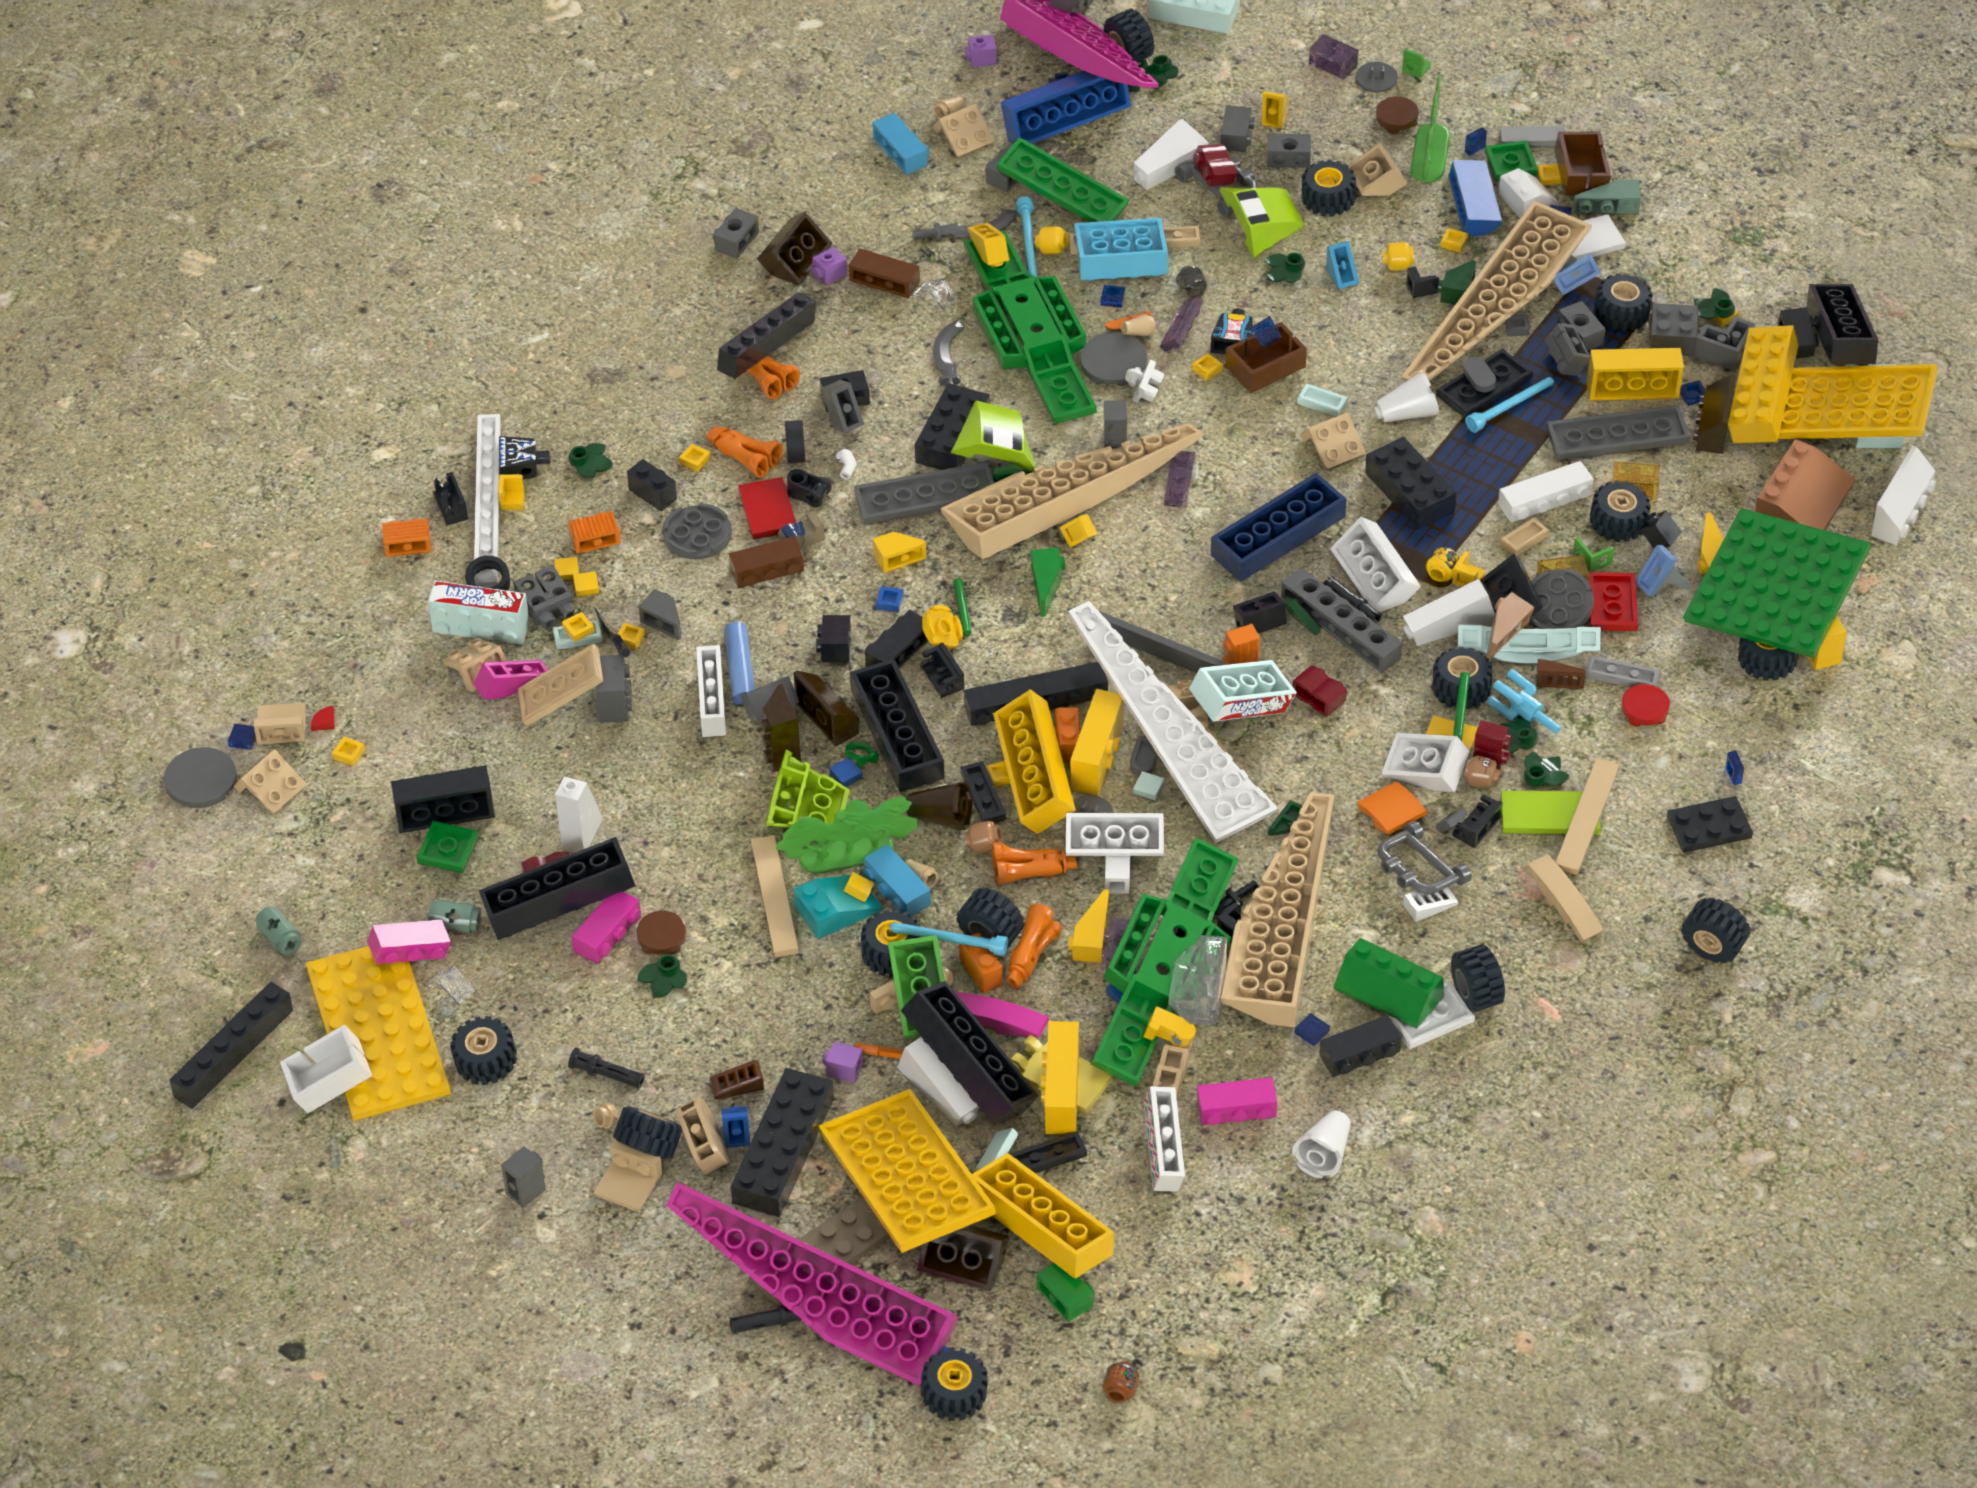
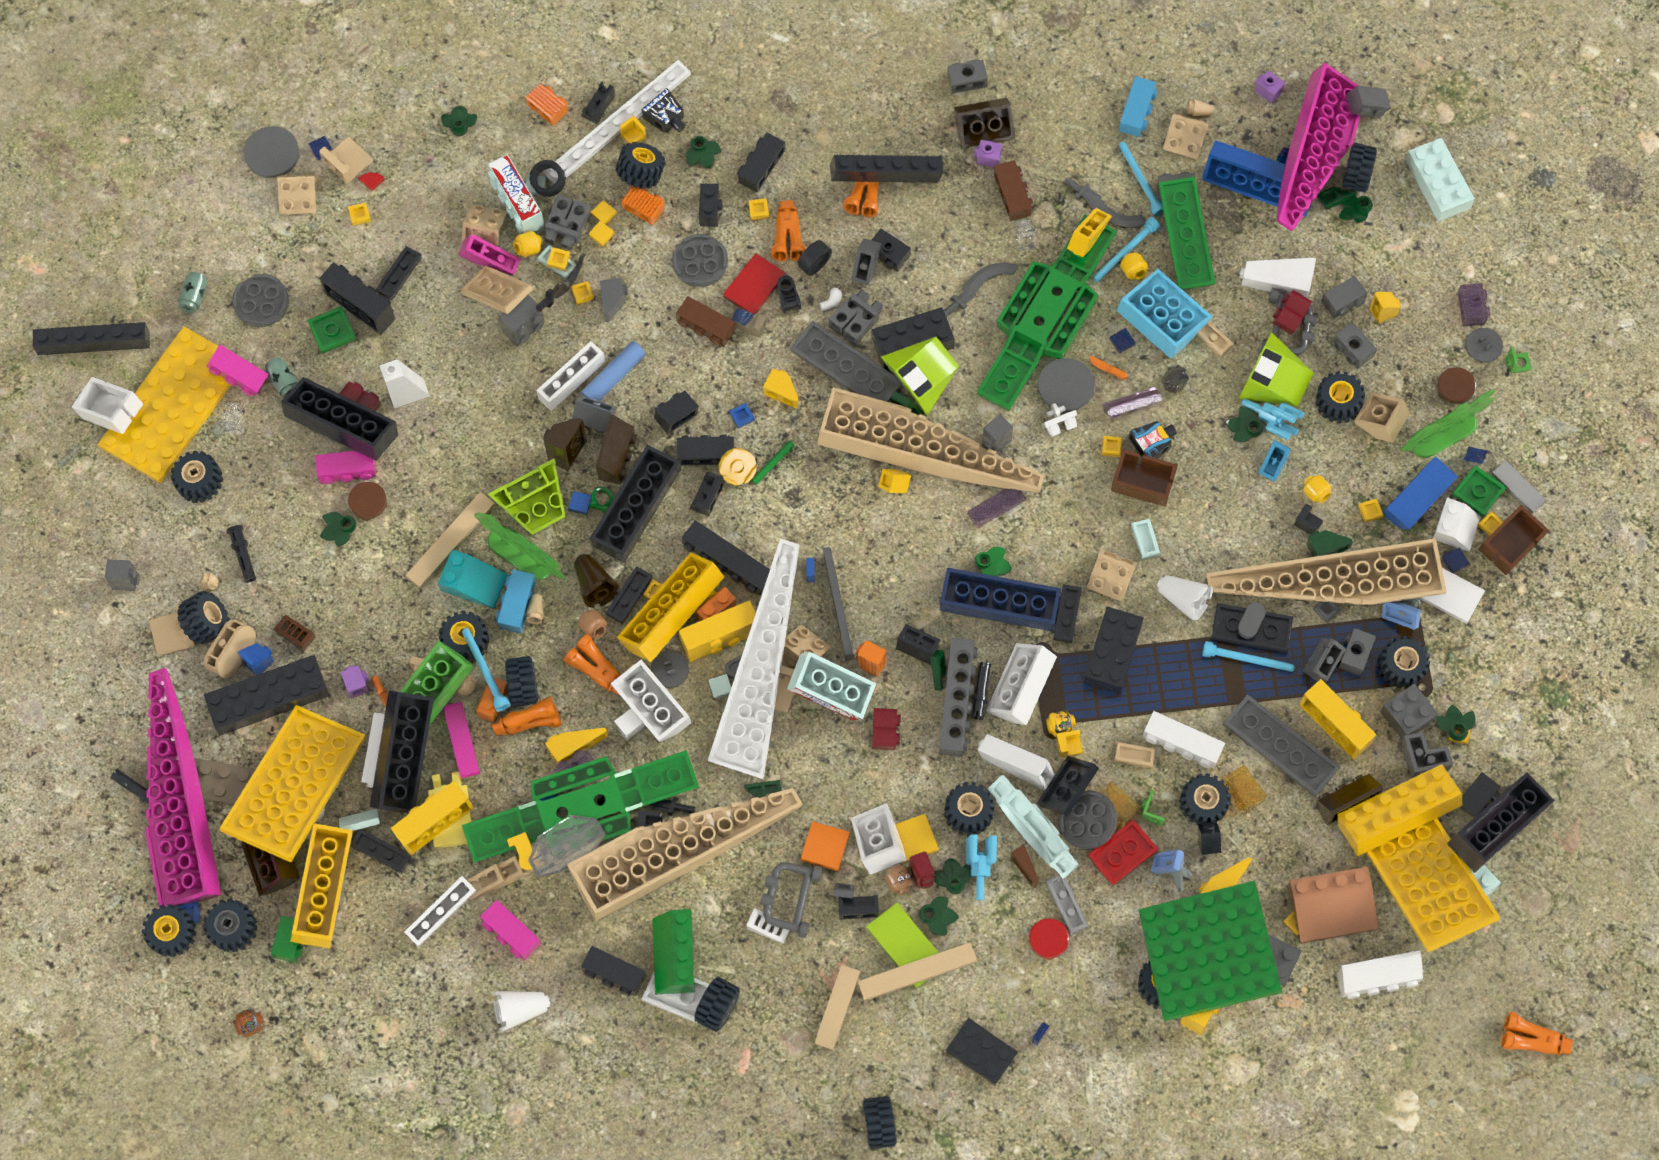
camera: 50 degrees right, 20 degrees up
yellow tile [843,872,874,902] -> none
green slope [1031,547,1066,617] -> none
tan cone [1121,314,1156,336] -> none
clear blue plate [1251,316,1282,348] -> none
clear blue tile [1294,1013,1330,1046] -> none
green bar [1453,672,1470,741] -> none
slope [1486,592,1534,659] -> none
sand green slope [1573,180,1641,214] -> none
clear blue tile [1680,380,1706,406] -> none
none -> black wheel [203,899,258,953]
none -> dark grey tile [232,274,289,327]
none -> black plate [376,246,422,301]
none -> dark green plate [441,105,477,136]
none -> yellow head [513,231,542,258]
none -> black wheel [615,142,665,189]
none -> black brick [737,132,786,193]
none -> dark grey hips [829,290,883,347]
none -> green plate [975,547,1012,577]
none -> black plate [1053,584,1082,643]
none -> medium azure piece [1119,142,1164,217]
none -> medium azure plant [1242,399,1305,440]

